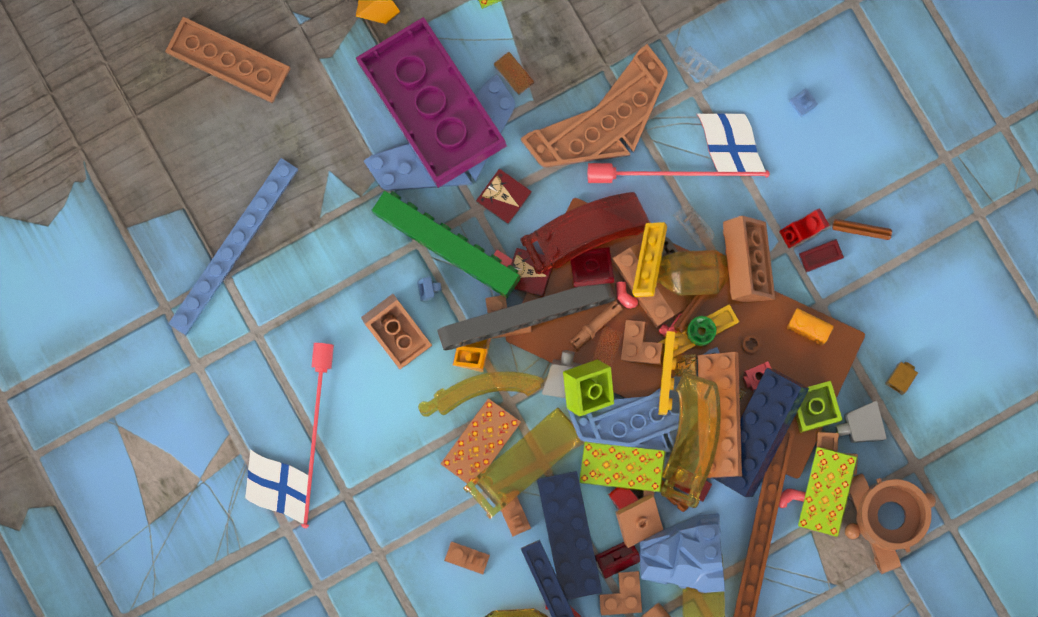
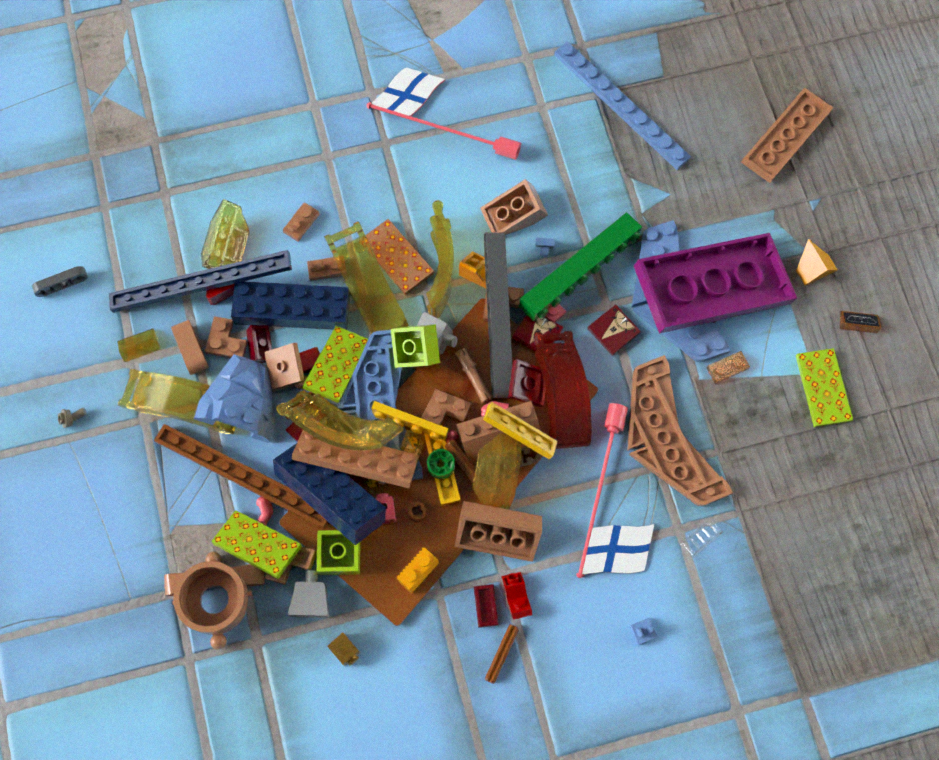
camera: 100 degrees right, 10 degrees down
clear slope [673,203,715,248] -> none

